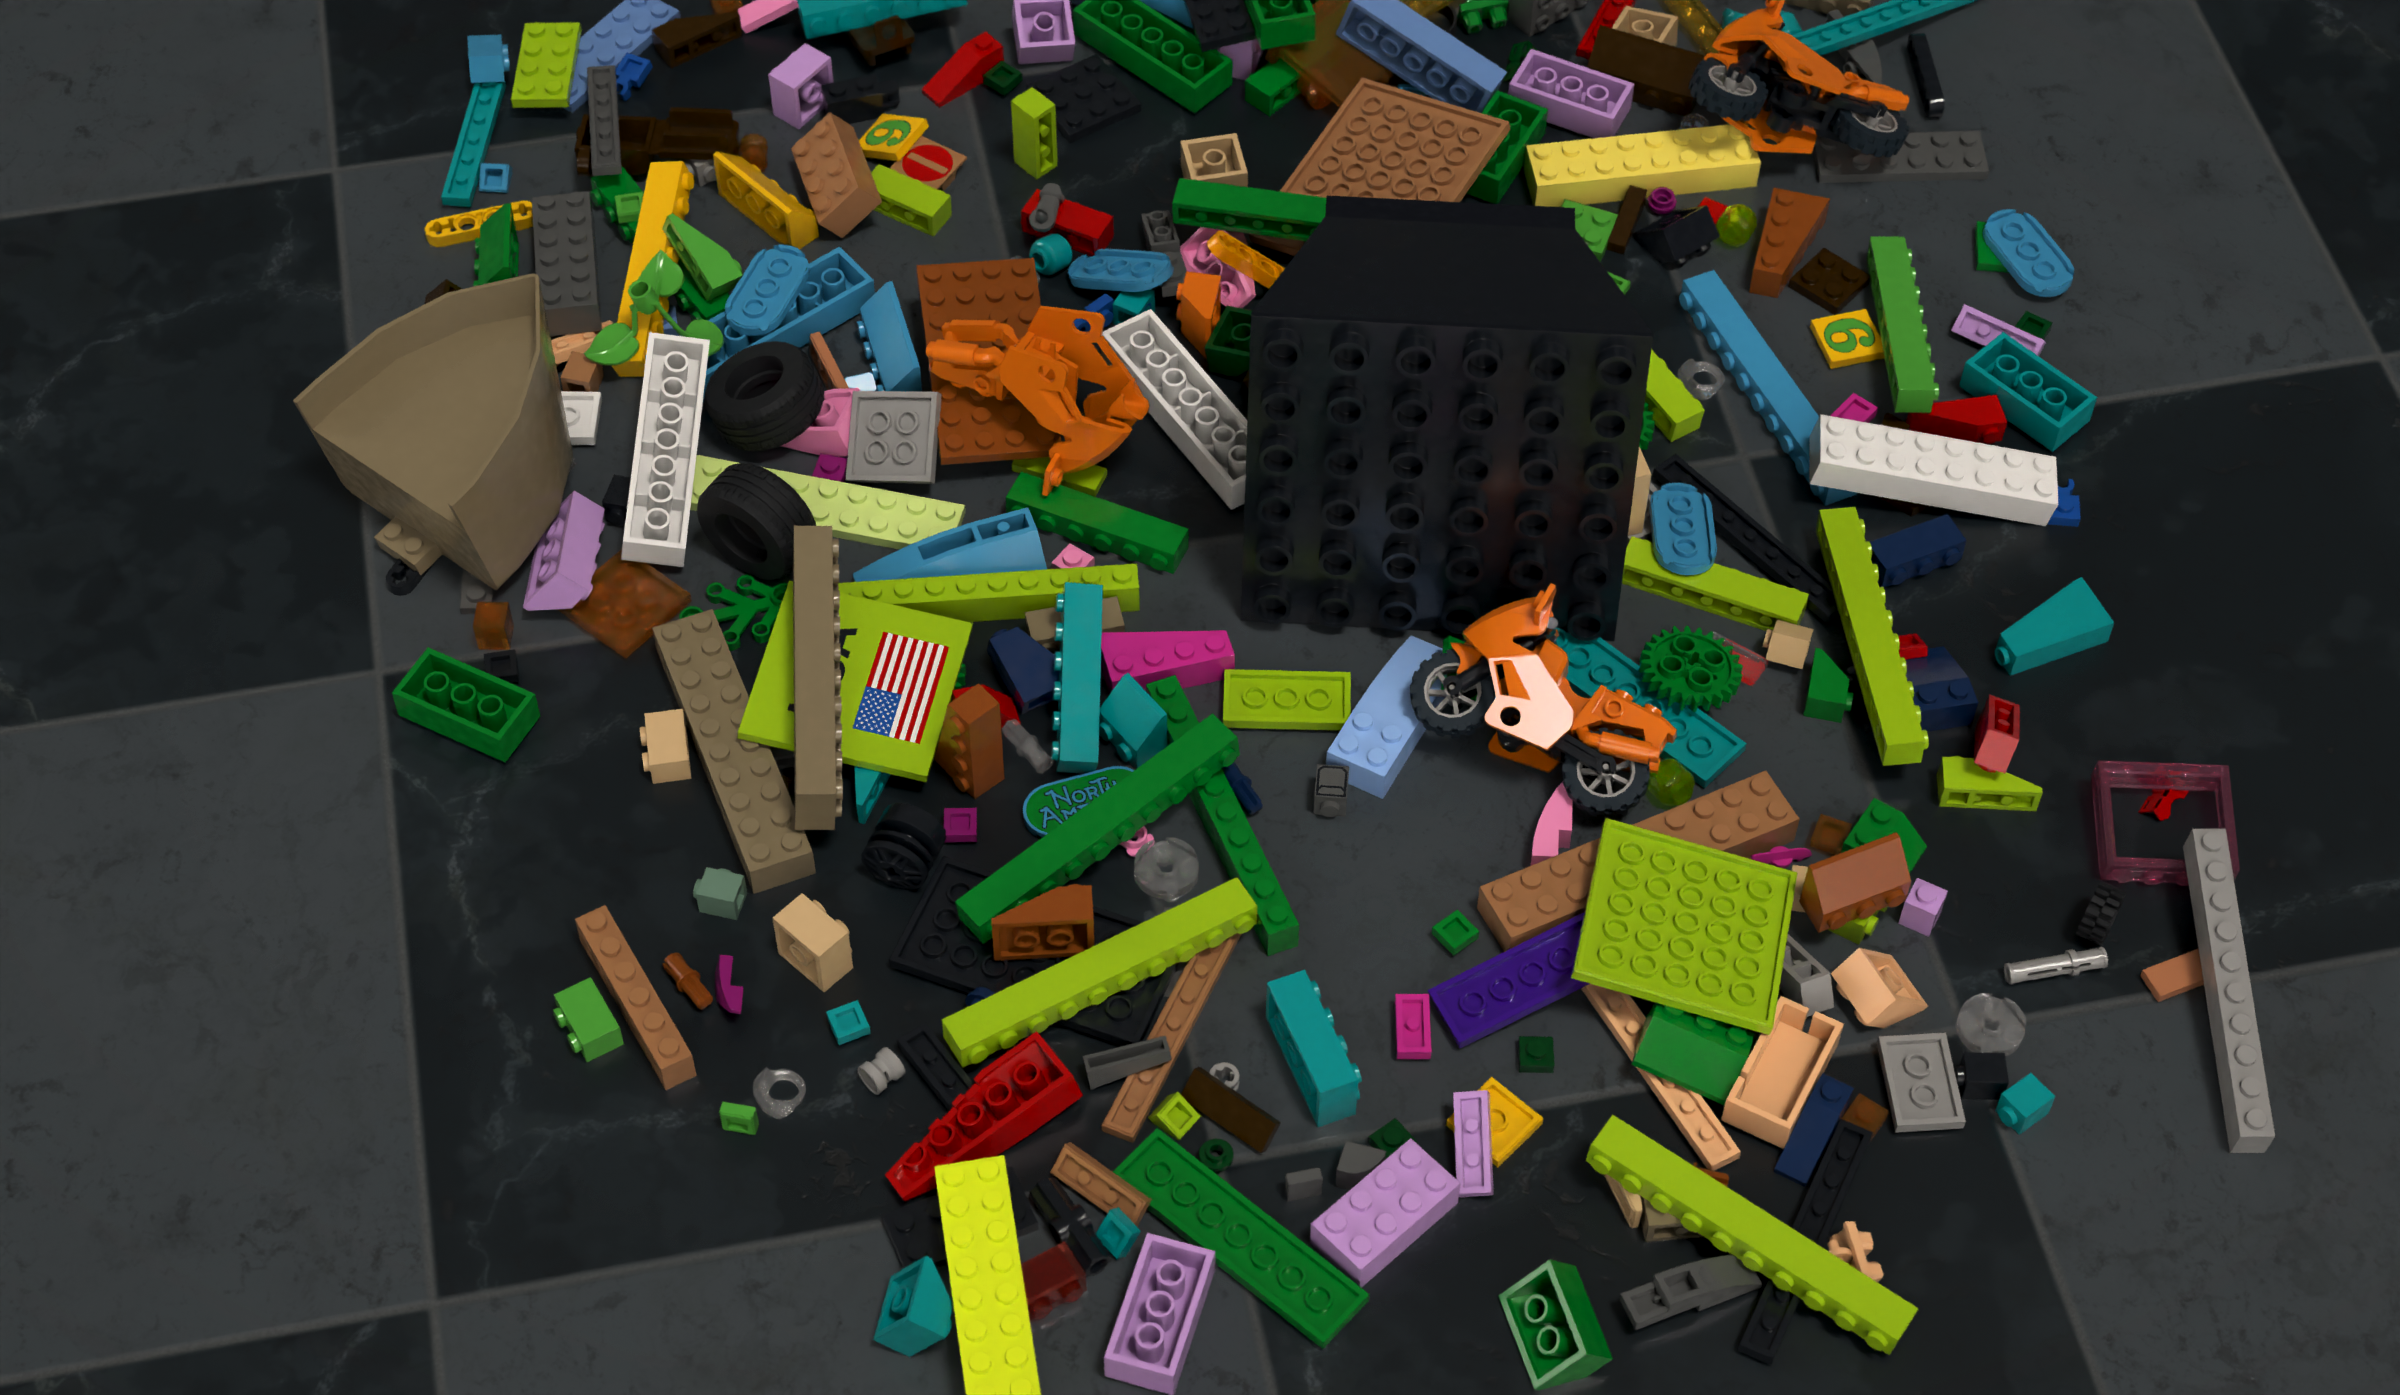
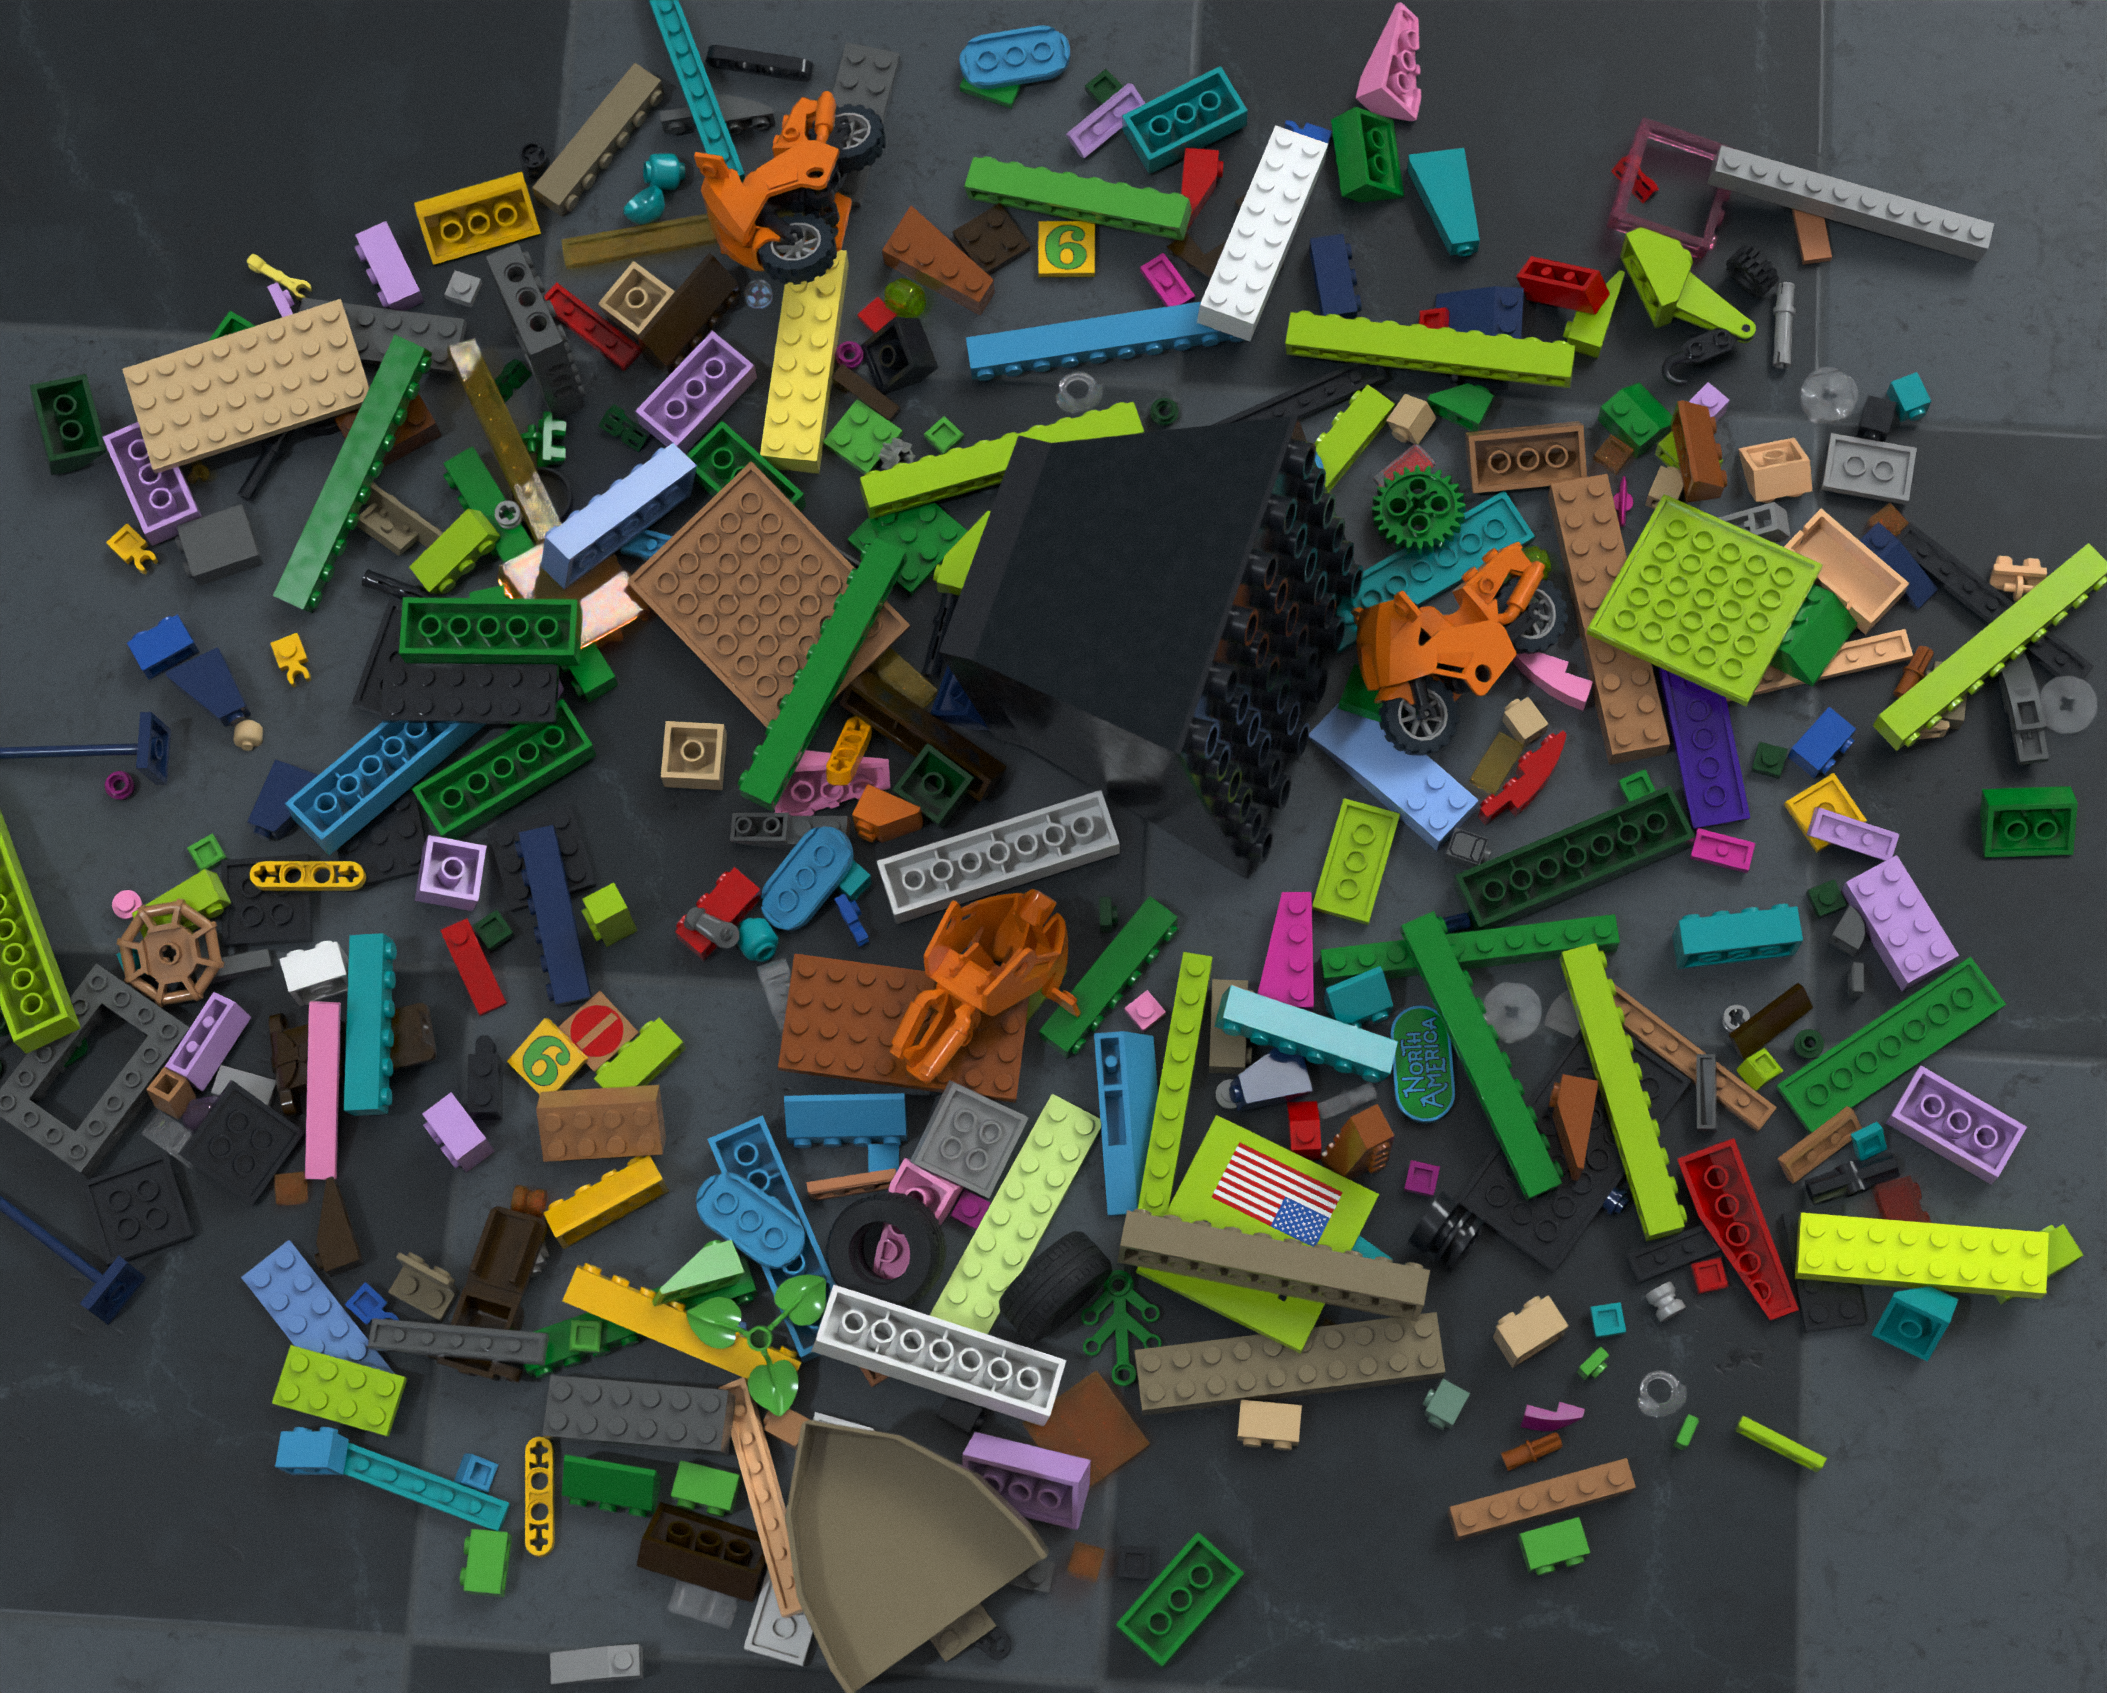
camera: 70 degrees left, 20 degrees up
none -> dark tan bracket [388,1252,460,1322]
none -> bright green brick [460,1529,512,1597]
none -> dark blue brick [515,825,592,1007]
none -> light grey slope [550,1644,644,1685]
none -> dark green plate [1099,897,1118,933]
none -> dark green plate [1150,398,1179,426]
none -> green slope [1331,107,1404,203]
none -> bright pink wedge [1356,2,1421,122]
none -> dark green brick [1452,785,1695,931]
none -> medium nougat slope [1465,421,1587,493]
none -> clear yellow tile [1469,731,1524,795]
none -> red slope [1478,731,1567,826]
none -> tan brick [1502,697,1549,748]
none -> bright green plate [1577,1346,1609,1380]
none -> lime slope [1620,227,1756,386]
none -> red tile [1690,1257,1729,1295]
none -> lime tile [1735,1416,1827,1472]
none -> blue brick [1788,707,1856,779]
none -> clear plate [2039,676,2097,734]

